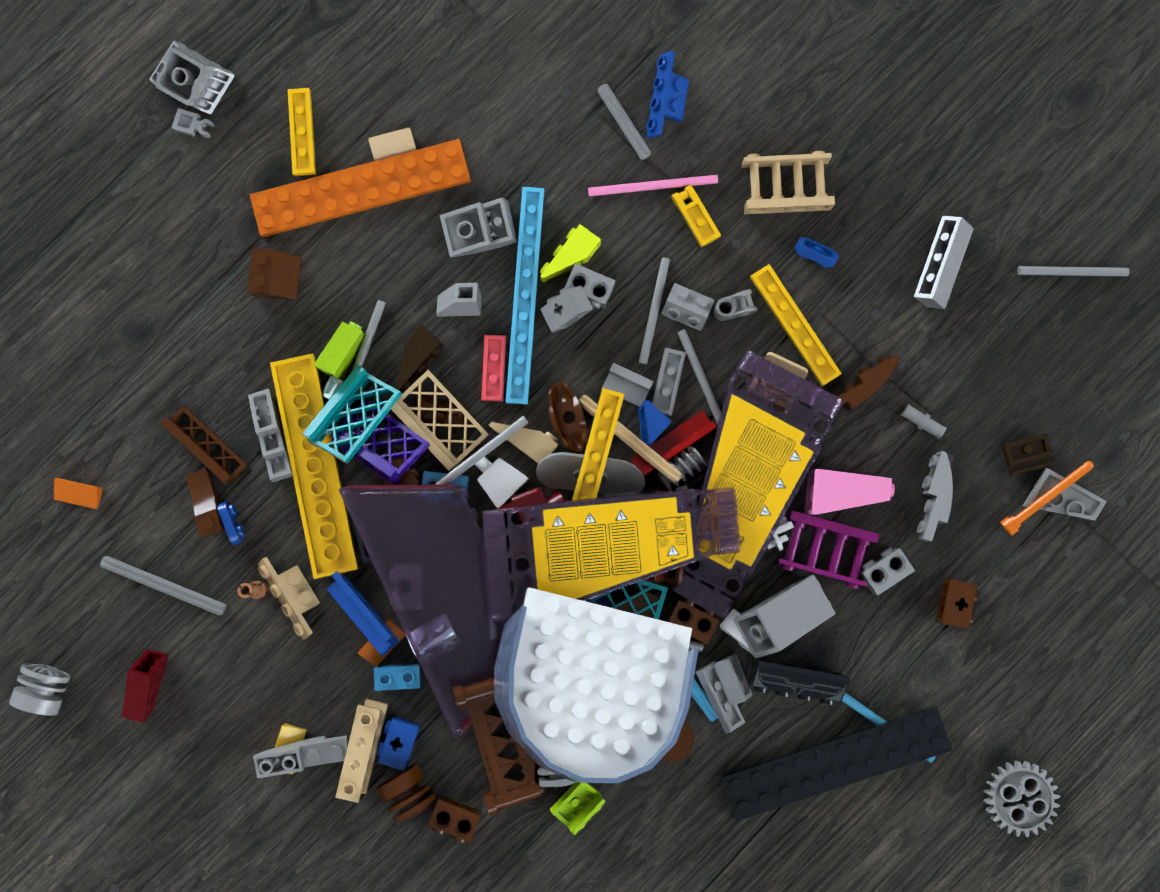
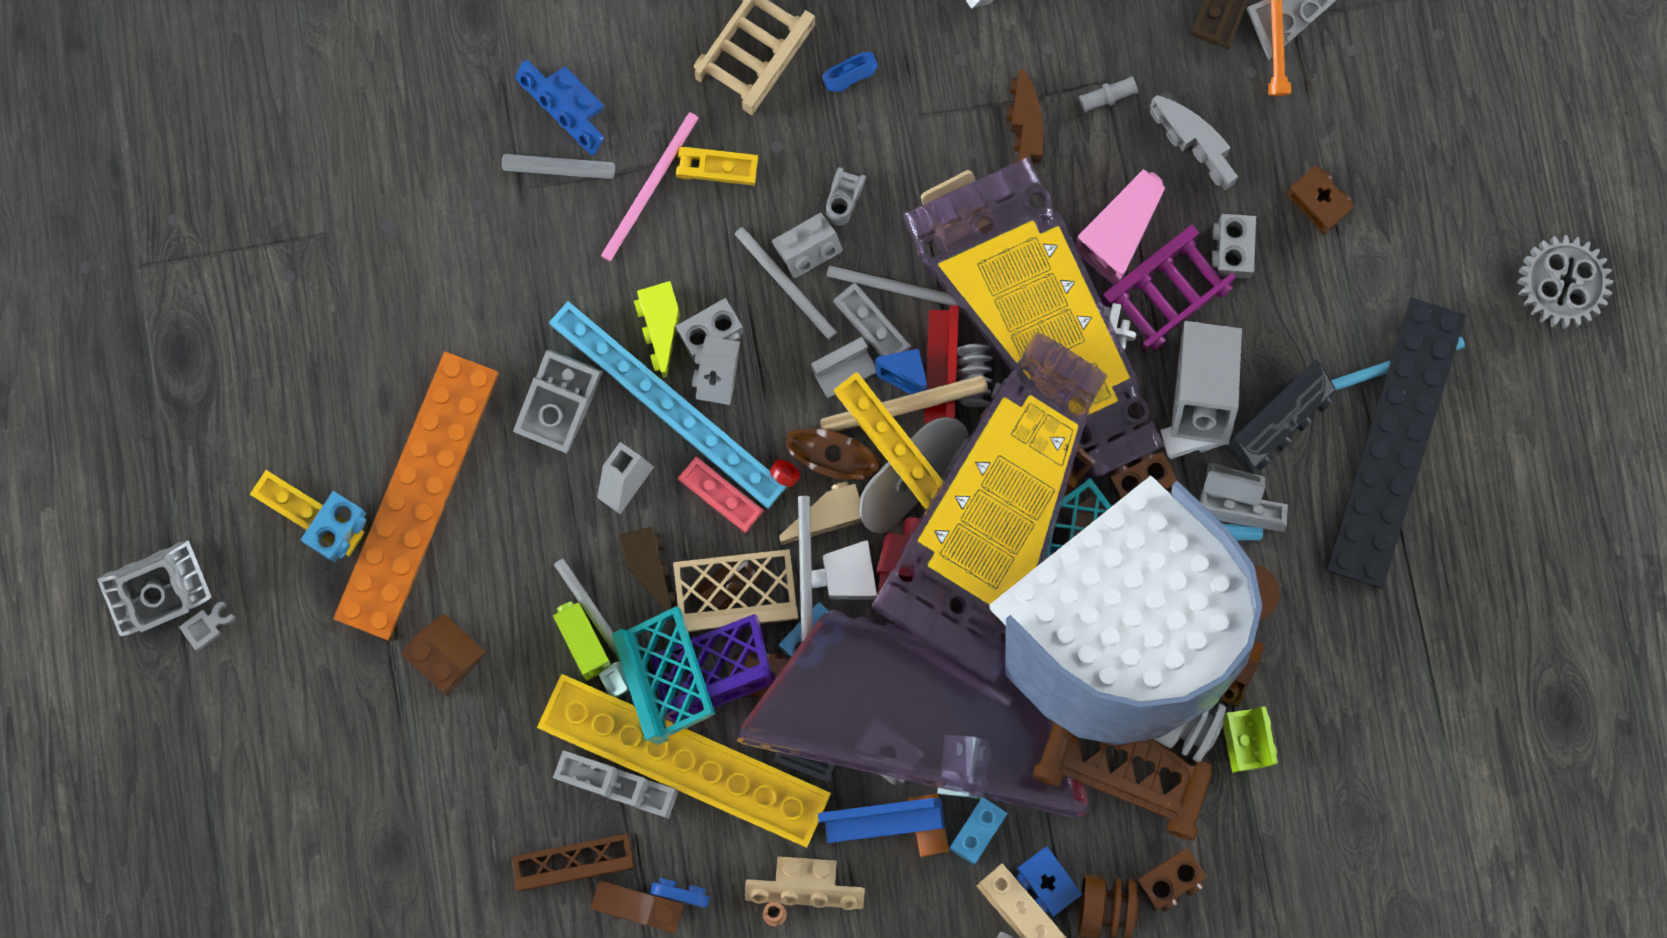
camera: 55 degrees left, 5 degrees down
tan slope [368,128,416,161] -> none
yellow plate [750,264,842,386] -> none
none -> dark azure brick [301,491,367,563]
none -> red tile [770,459,800,487]

